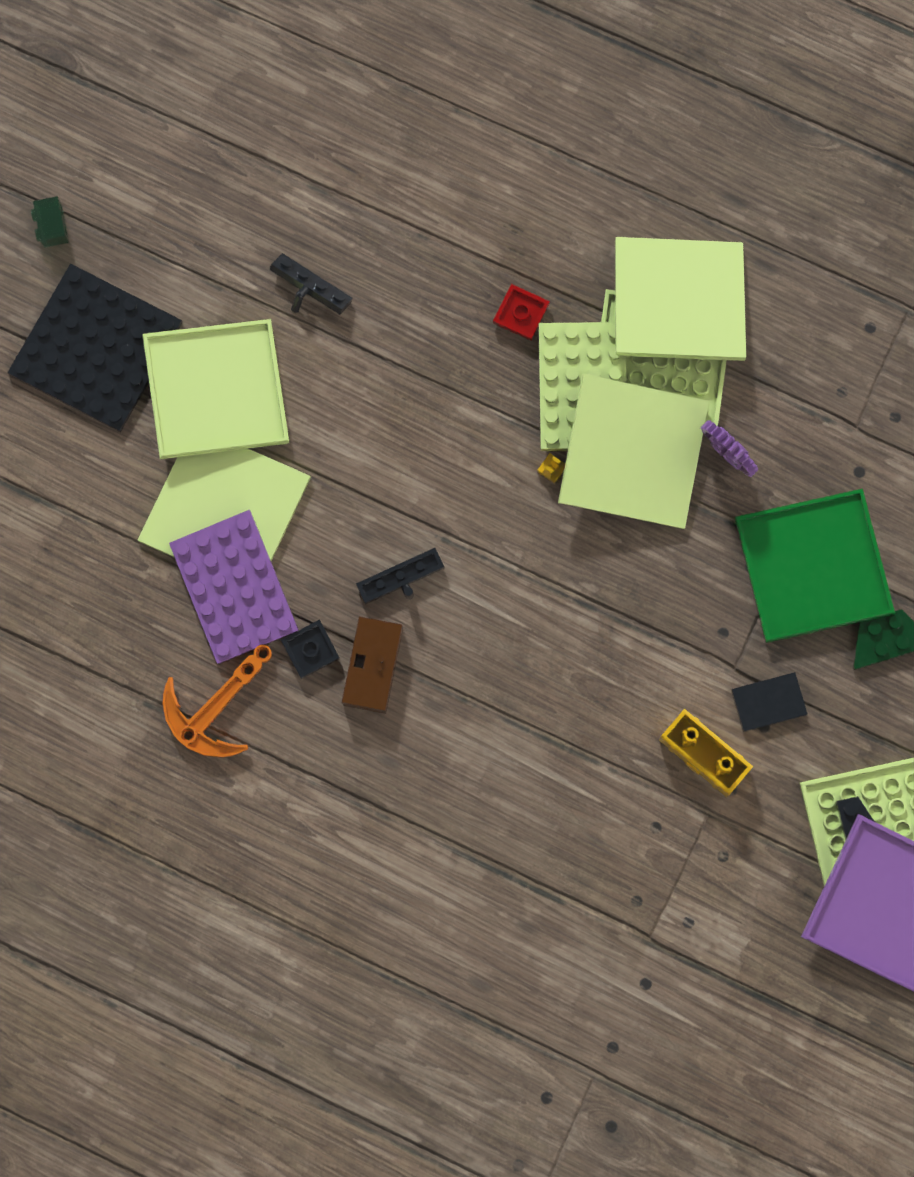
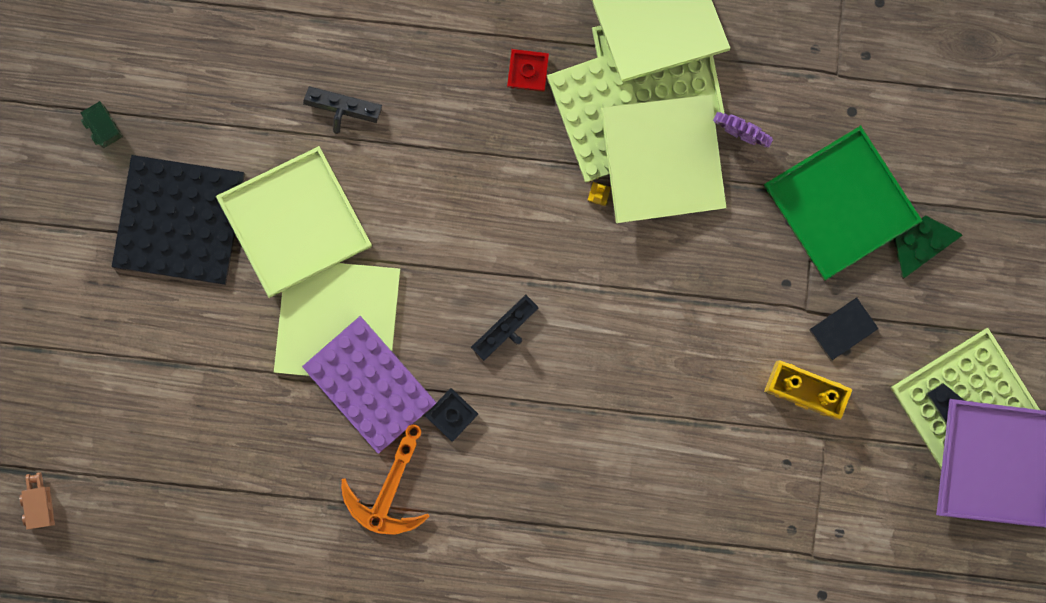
camera: 30 degrees left, 5 degrees up
reddish brown brick [342,616,403,714] -> none

